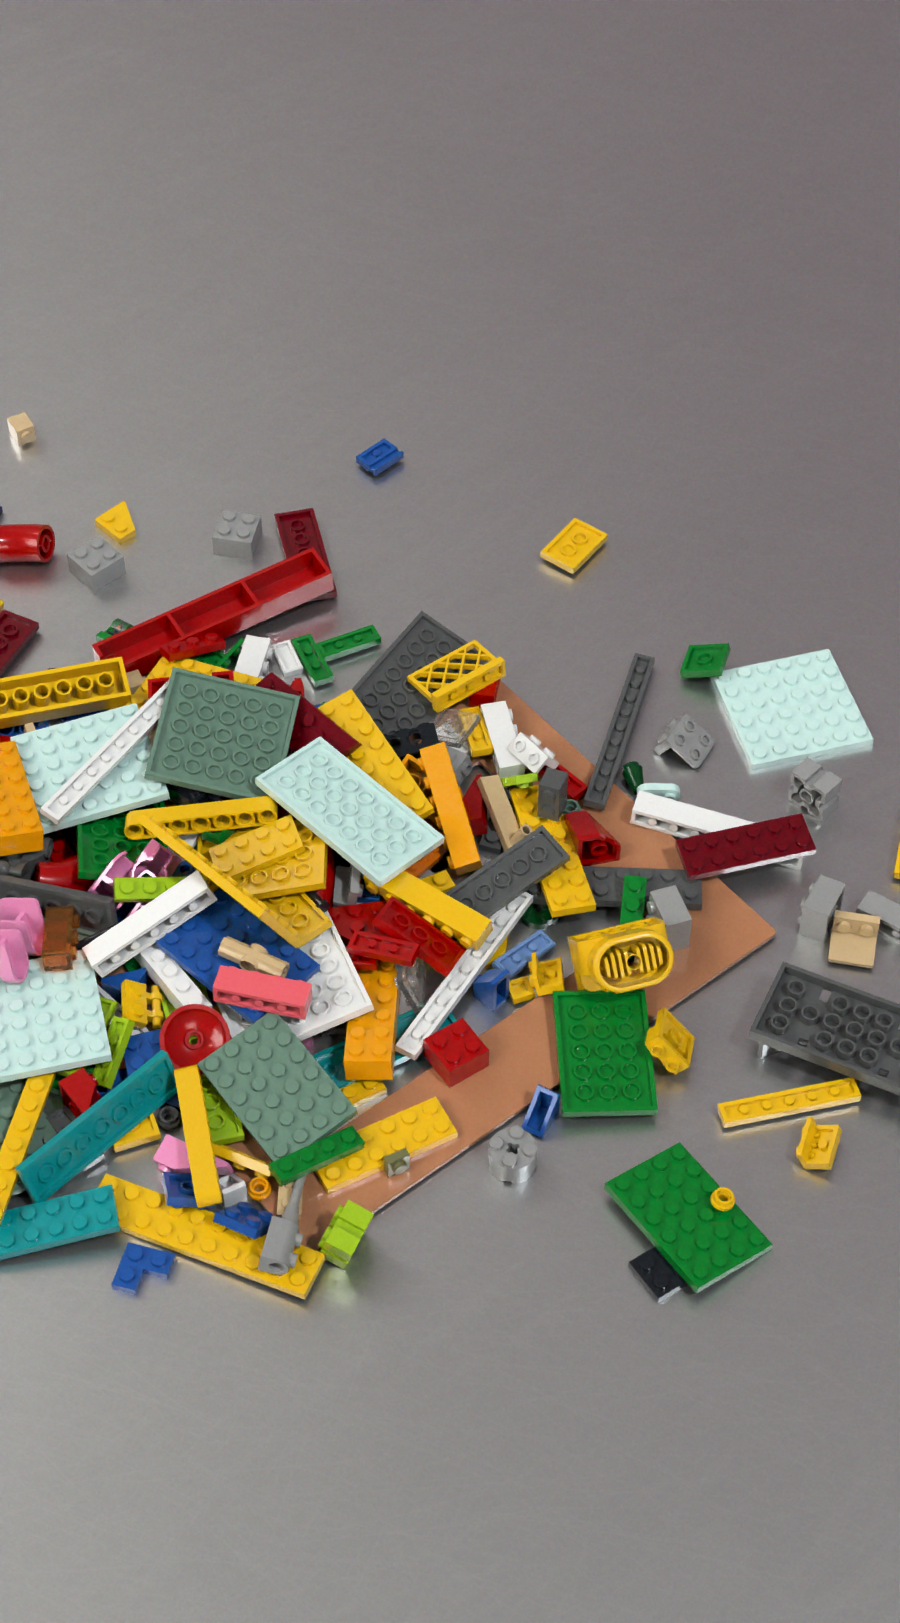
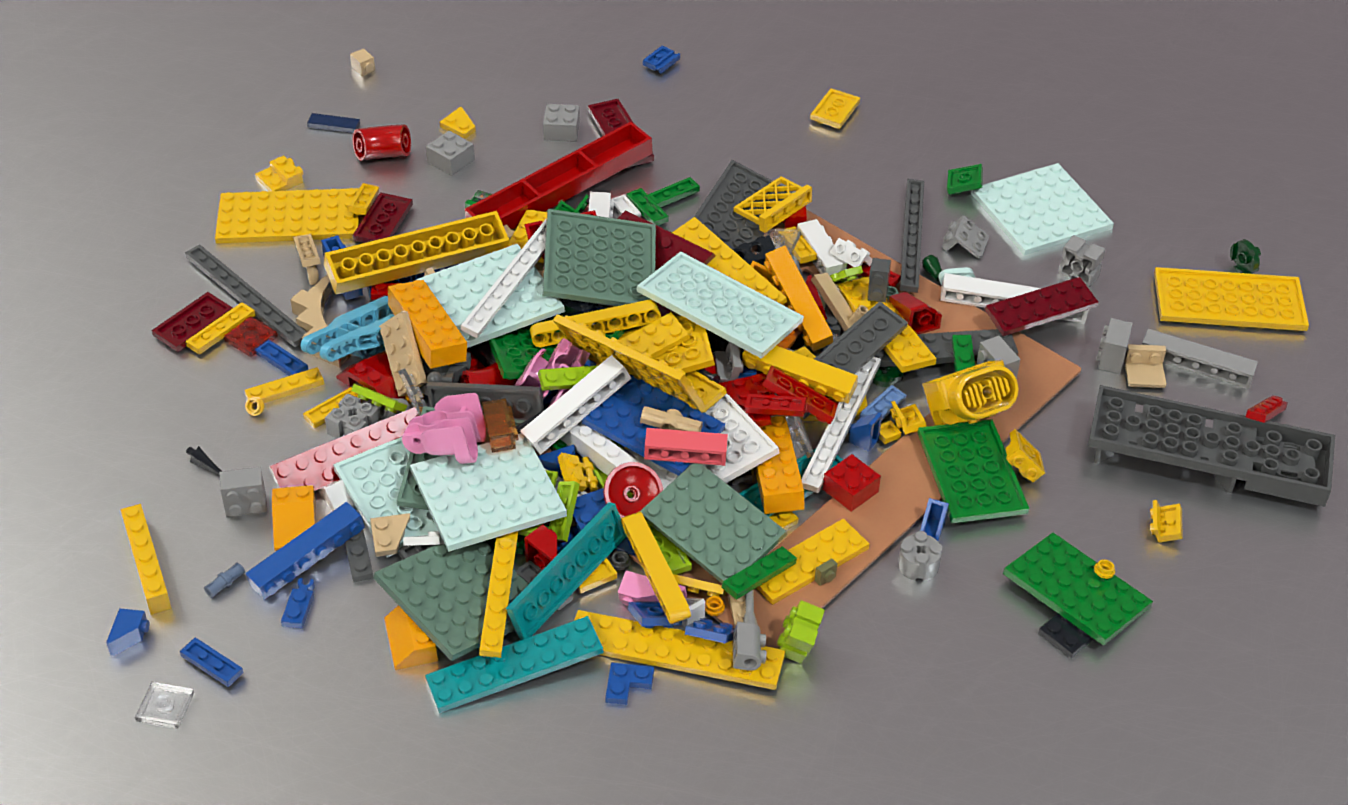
camera: 10 degrees left, 5 degrees down
red plate [160,632,226,662] -> none
yellow plate [717,1077,861,1128] -> none

